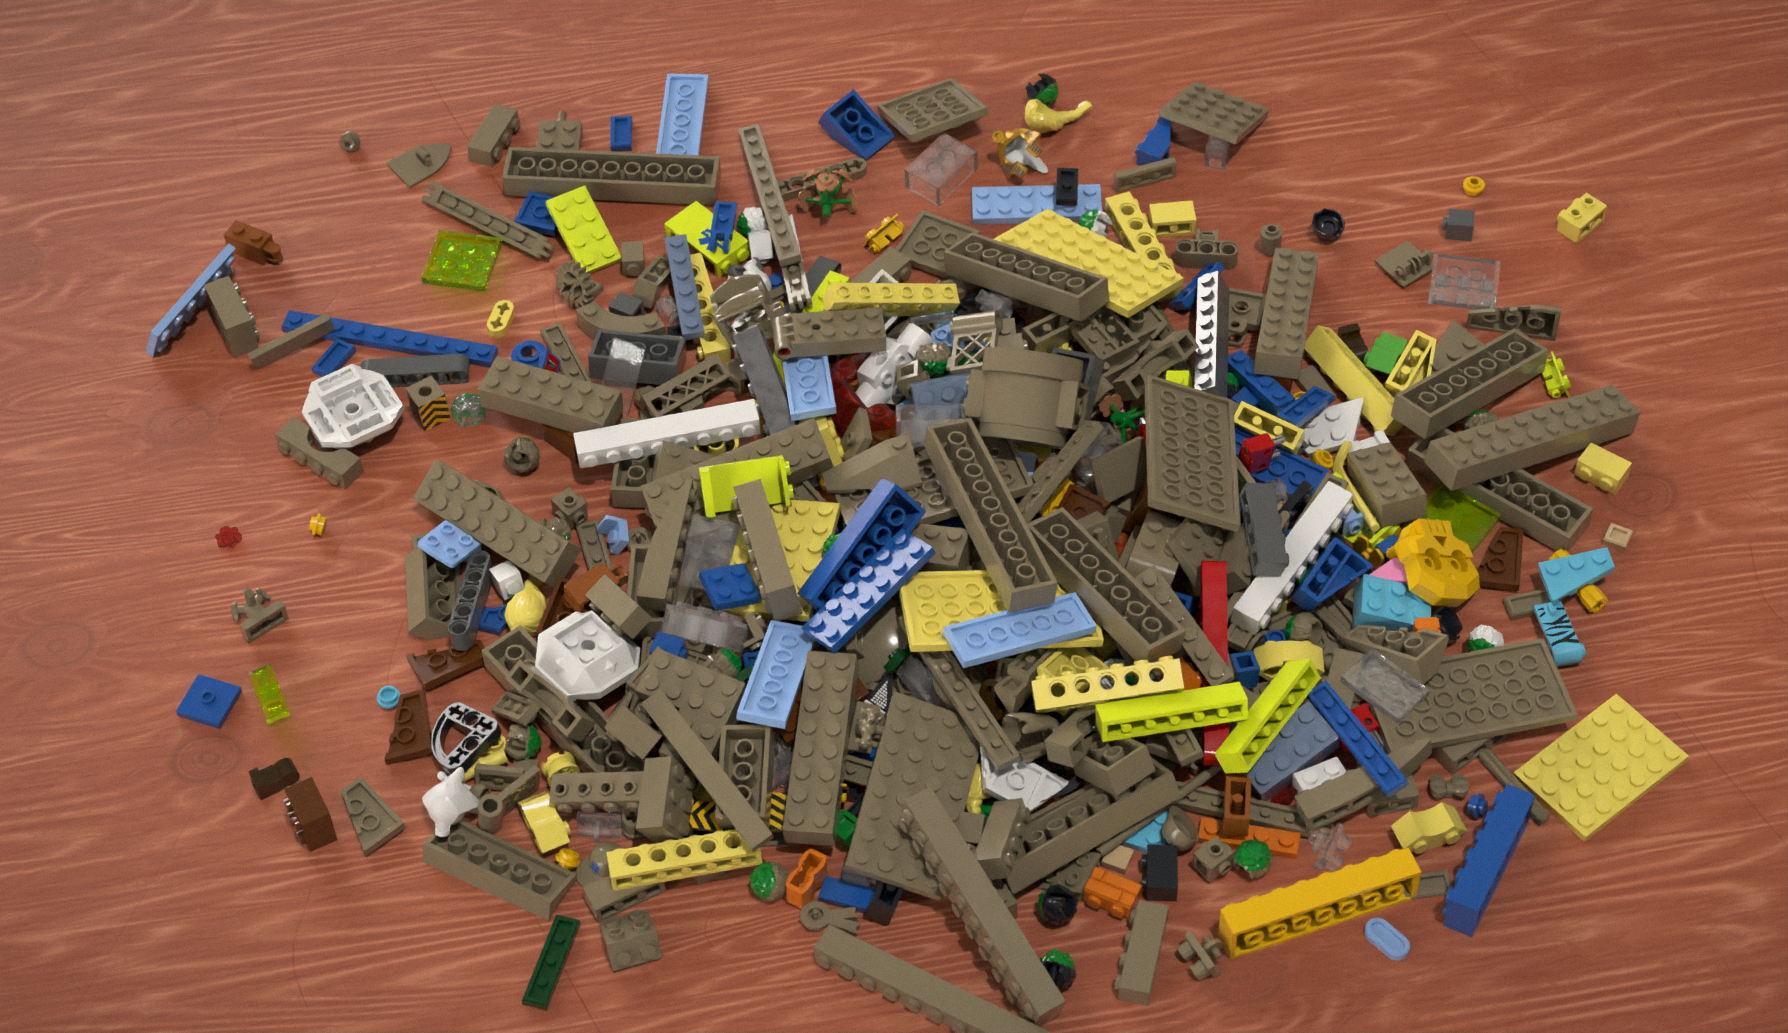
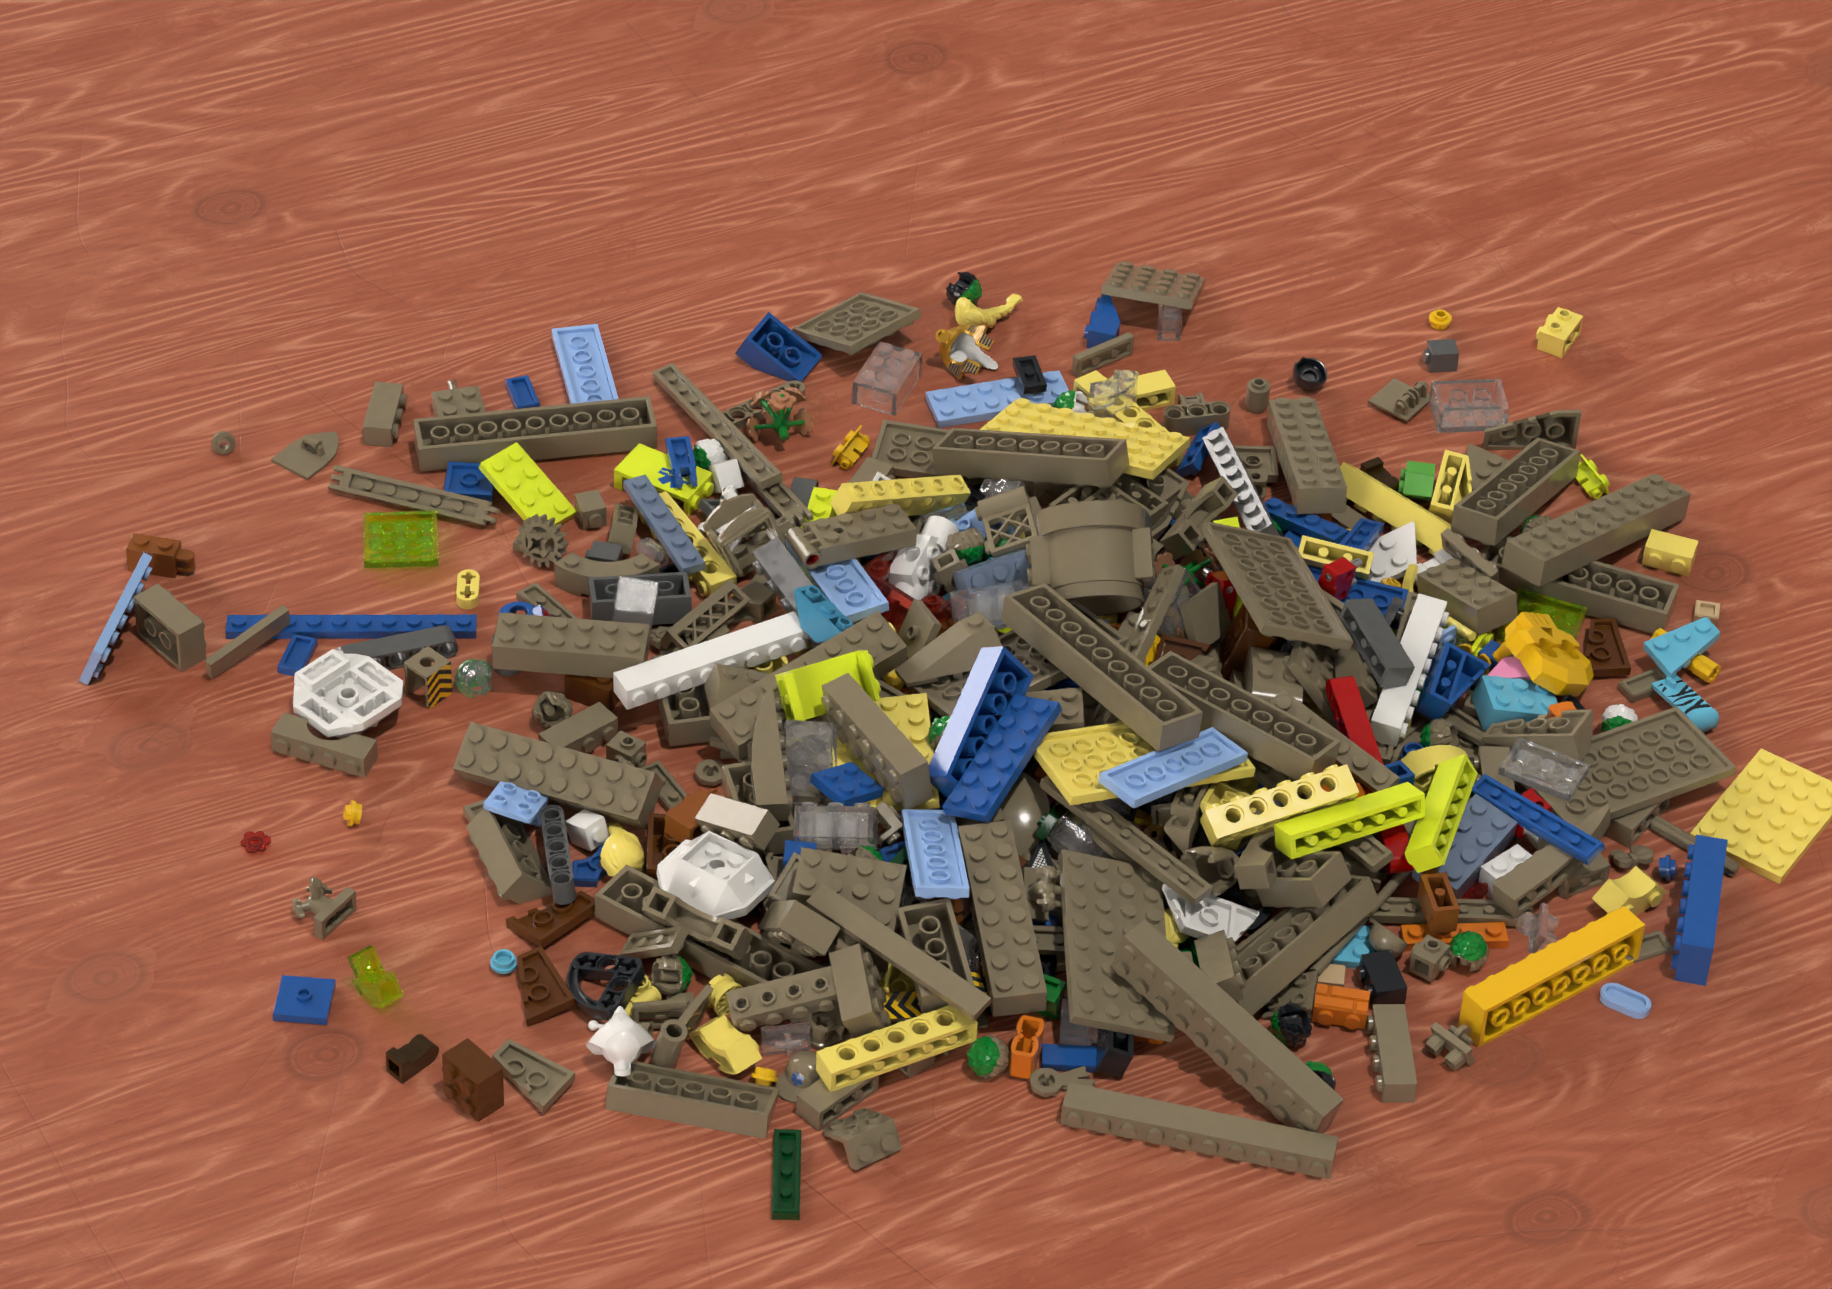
camera: 20 degrees left, 10 degrees down
light blue bracket [596,515,629,555] -> none
none -> dark tan brick [538,702,618,753]
none -> dark azure slope [794,585,854,643]
none -> clear brick [1088,370,1139,418]
none -> dark tan plate [1441,528,1500,583]

